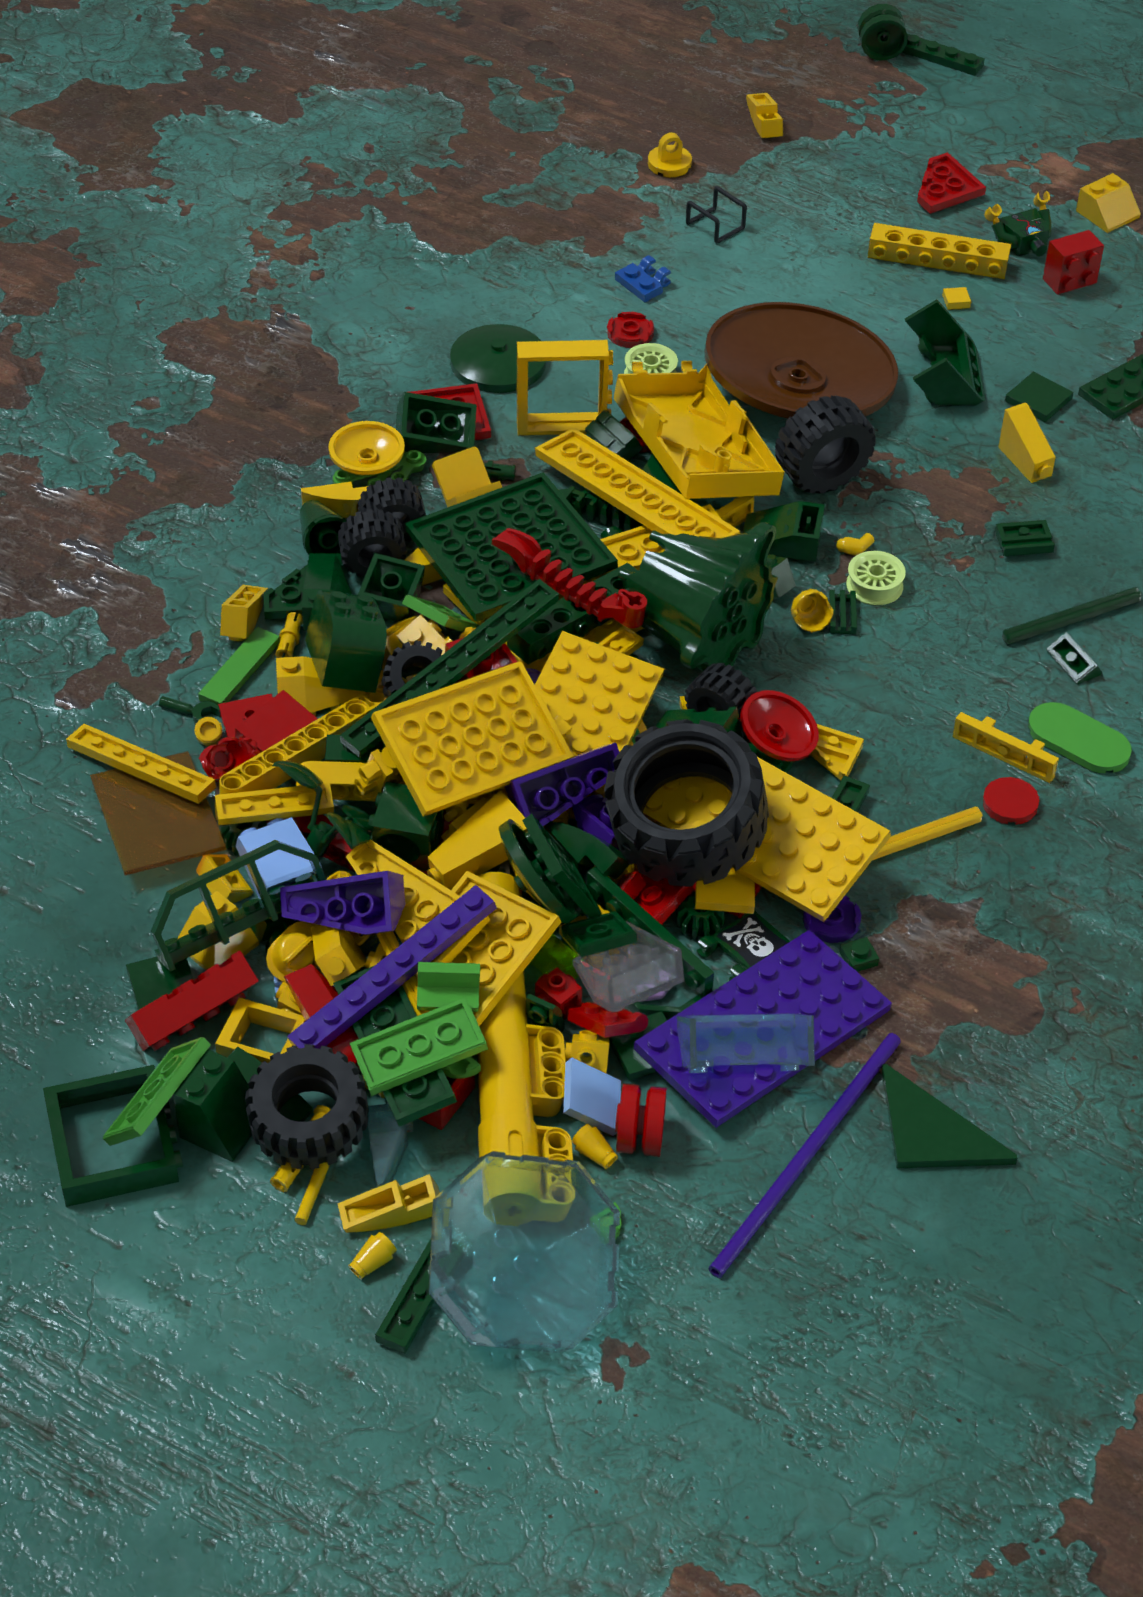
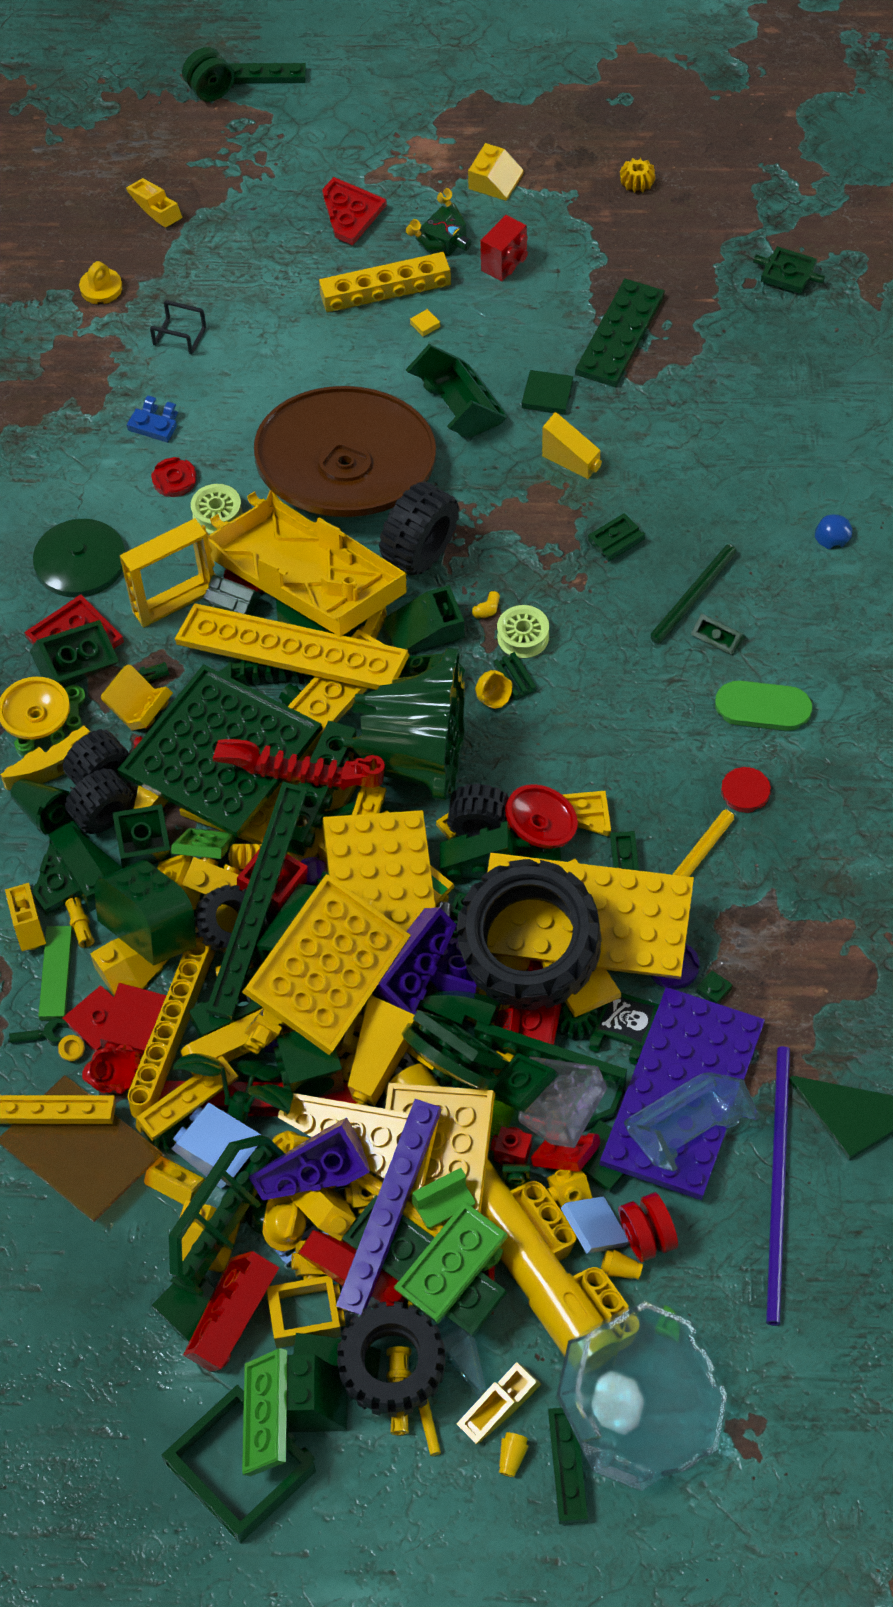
camera: 25 degrees left, 10 degrees up
yellow hinge [952,712,1059,783] -> none

